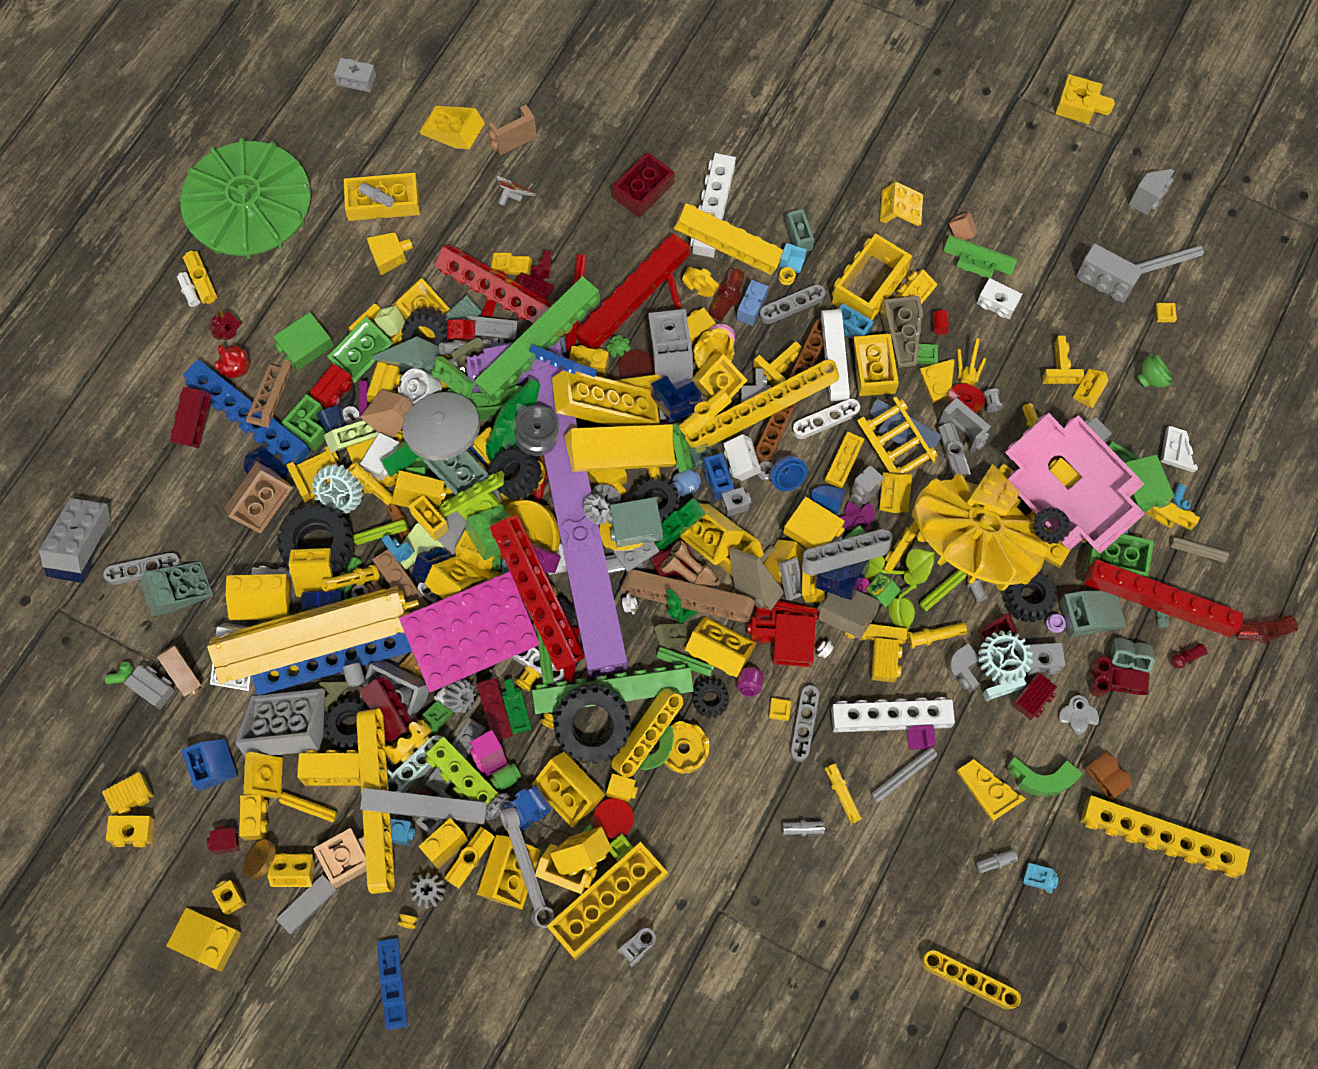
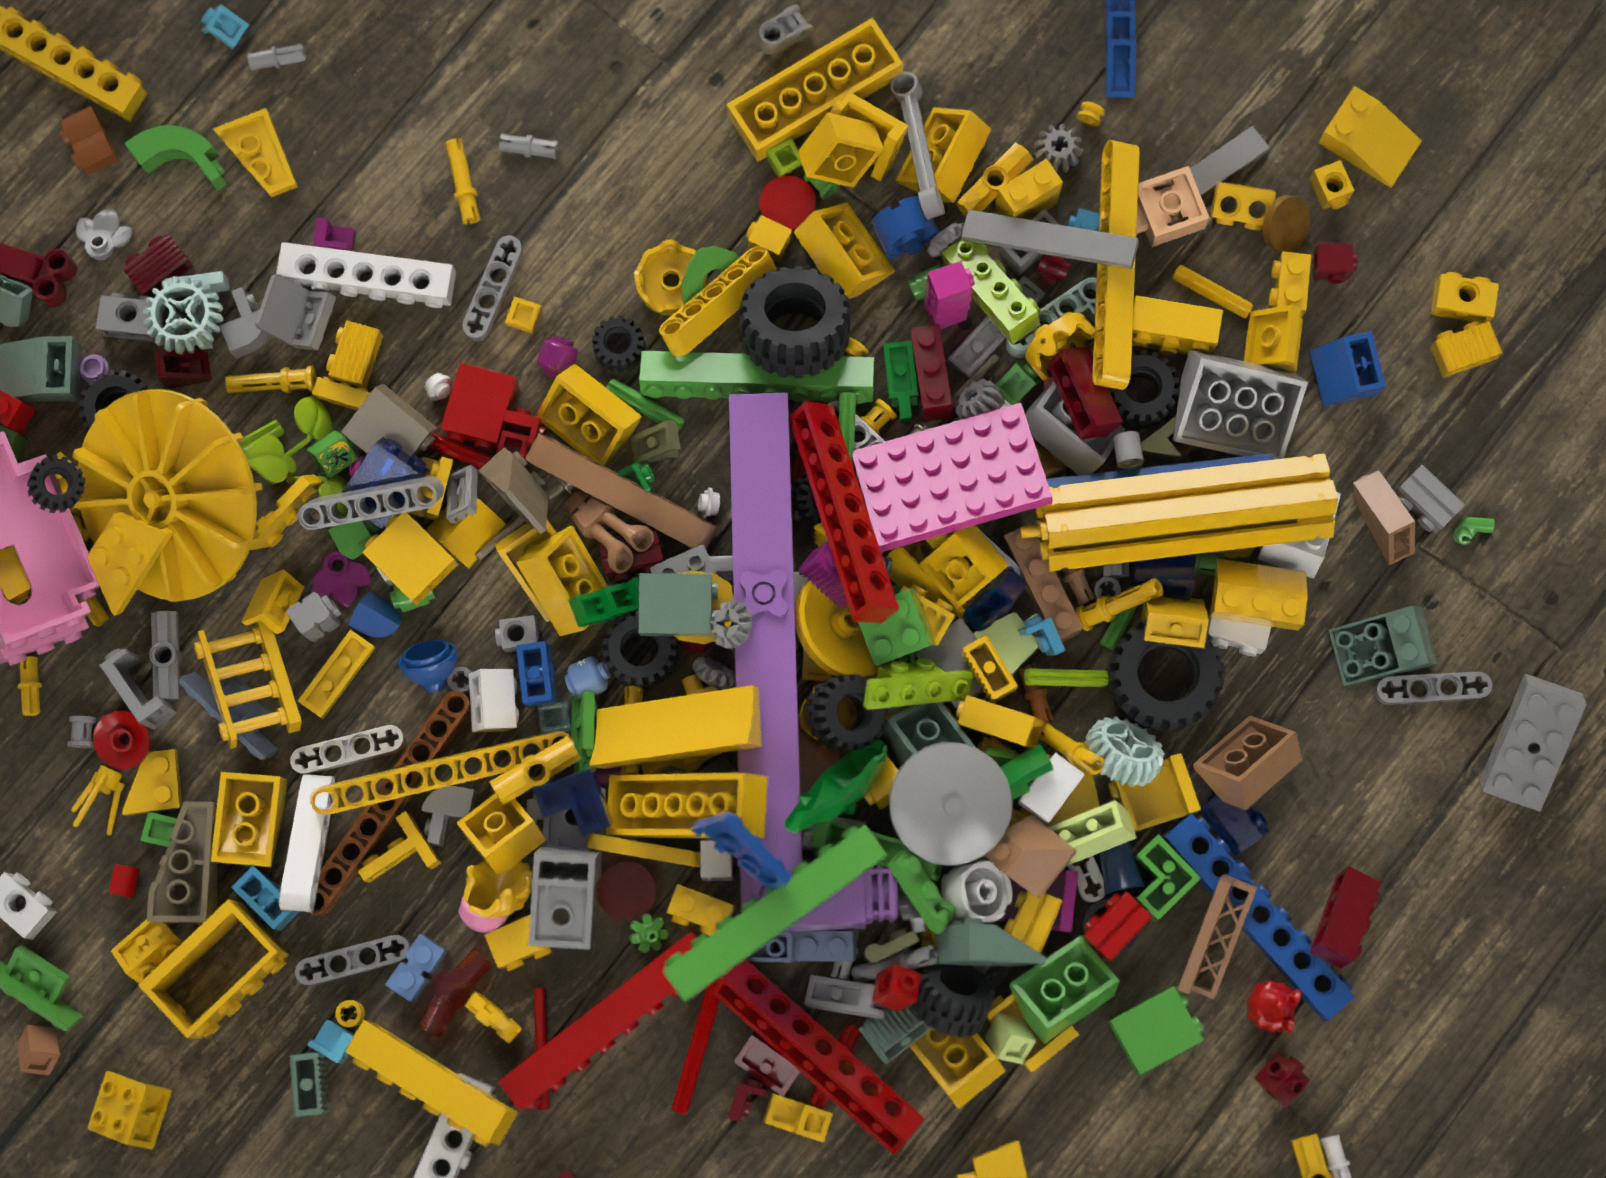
camera: 165 degrees left, 10 degrees up
flat silver wheel [515,405,559,456] -> none
light grey axle [871,747,937,802] -> none
none -> light grey bracket [255,274,336,351]

